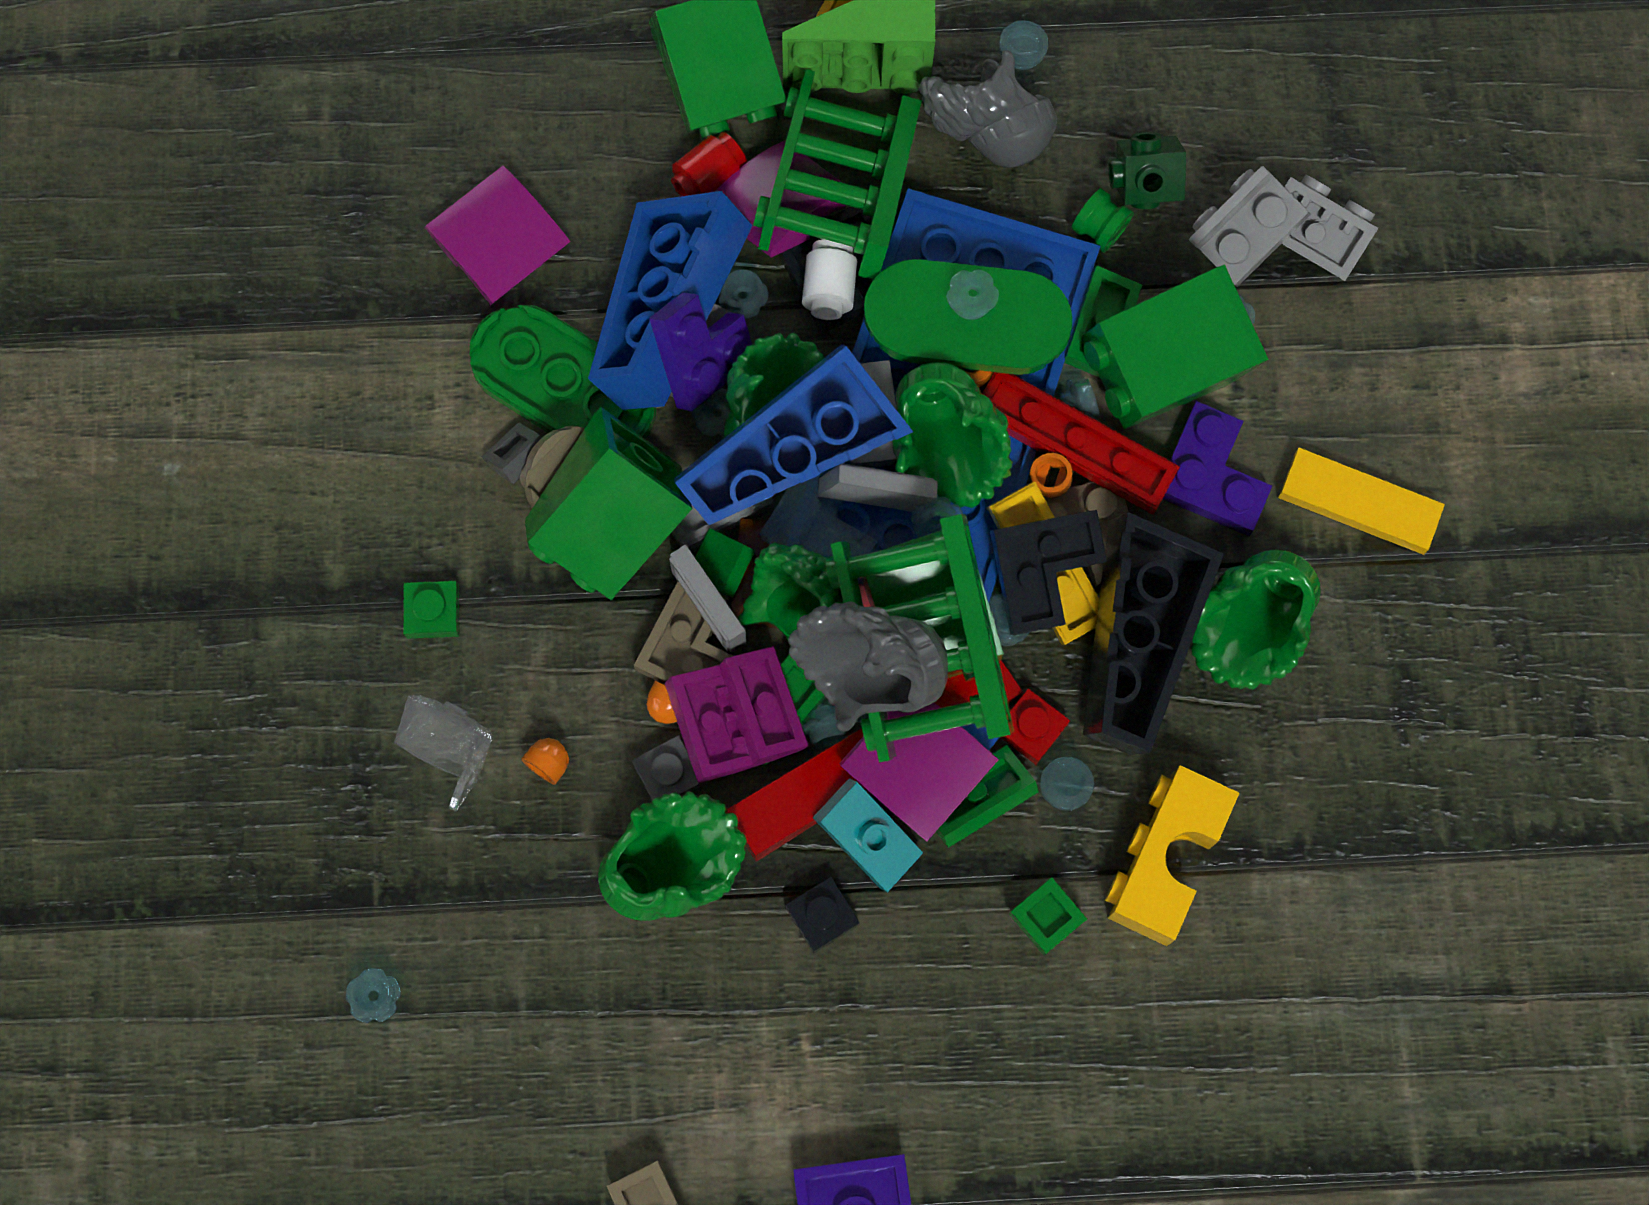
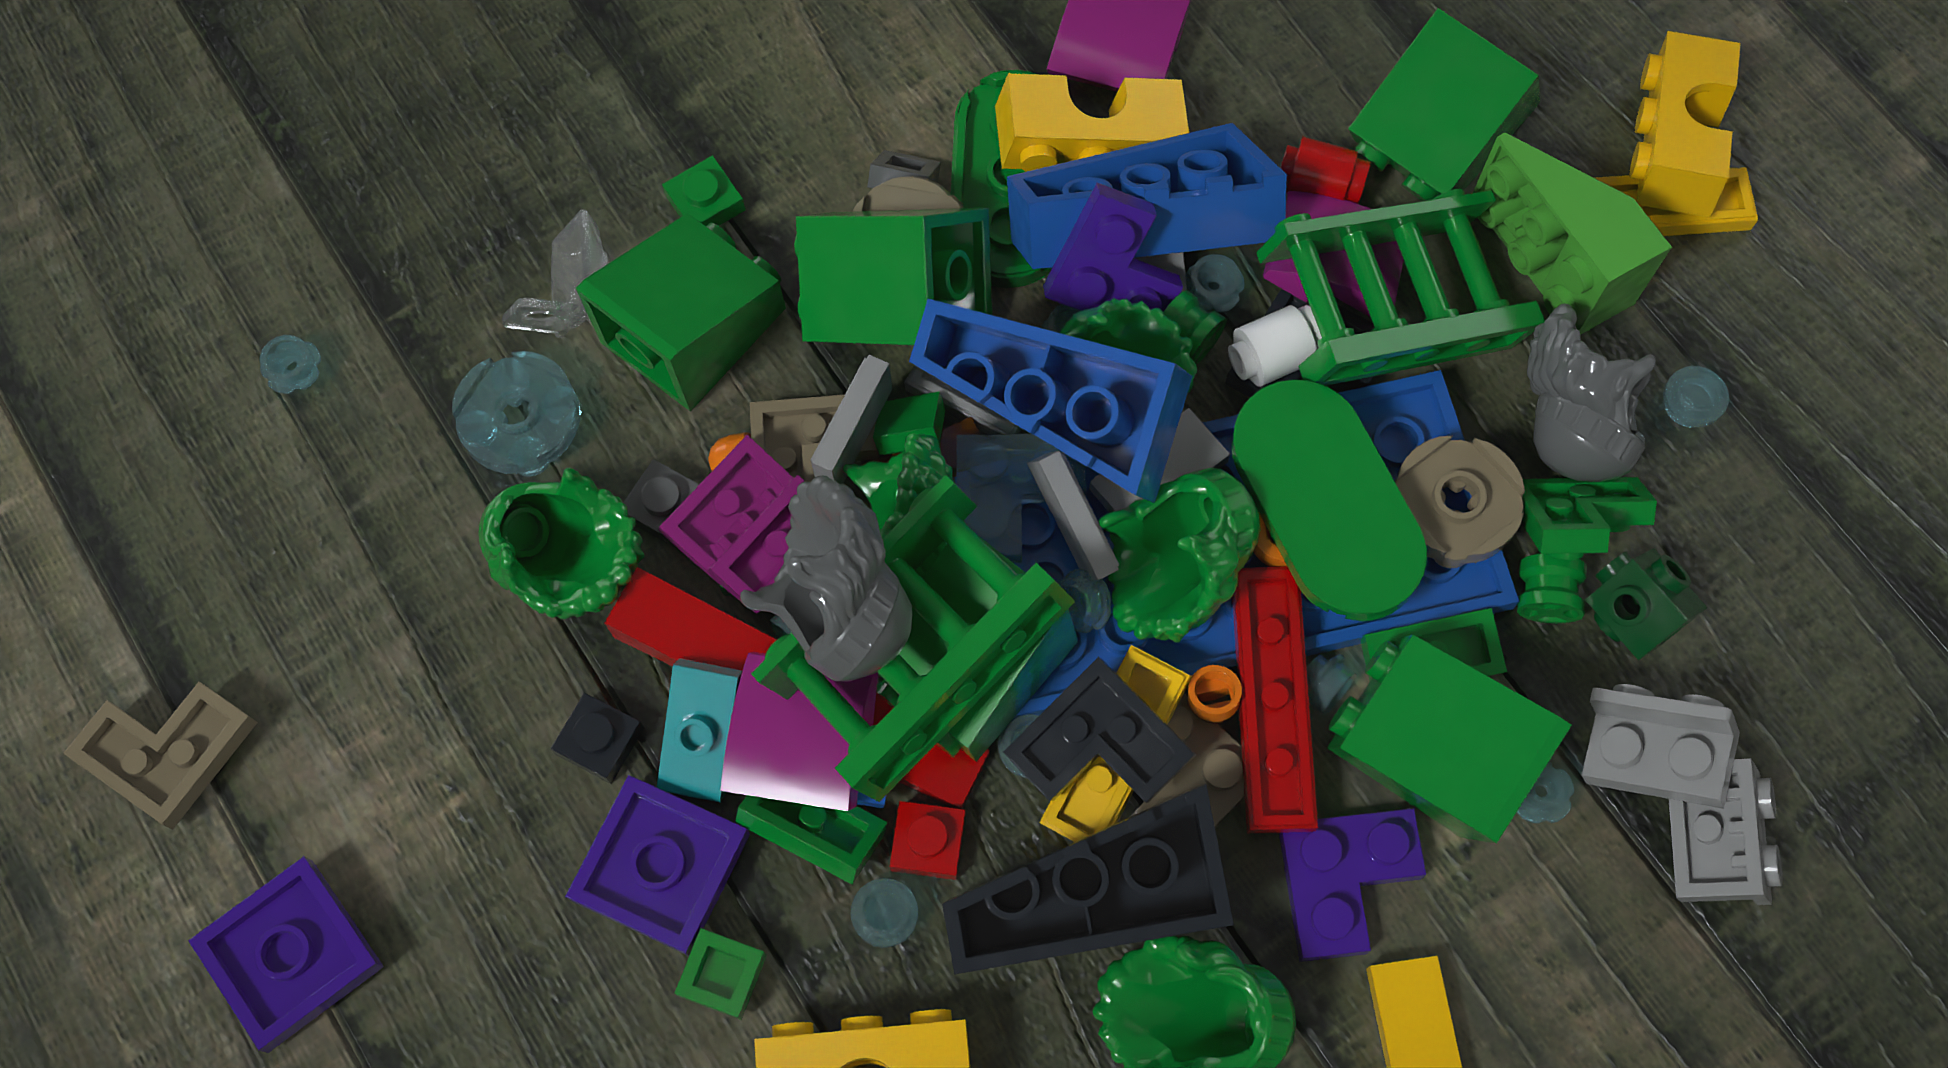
camera: 65 degrees right, 5 degrees down
orange hinge [521,738,569,785] -> none
clear light blue plate [947,269,999,319] -> none
none -> clear light blue plate [452,351,582,477]
none -> dark purple plate [565,775,750,956]
none -> green slope [576,213,786,412]
none -> yellow arch [995,73,1189,172]
none -> green wheel [1163,290,1227,365]
none -> dark tan plate [1395,436,1525,568]
none -> green plate [1521,477,1657,560]

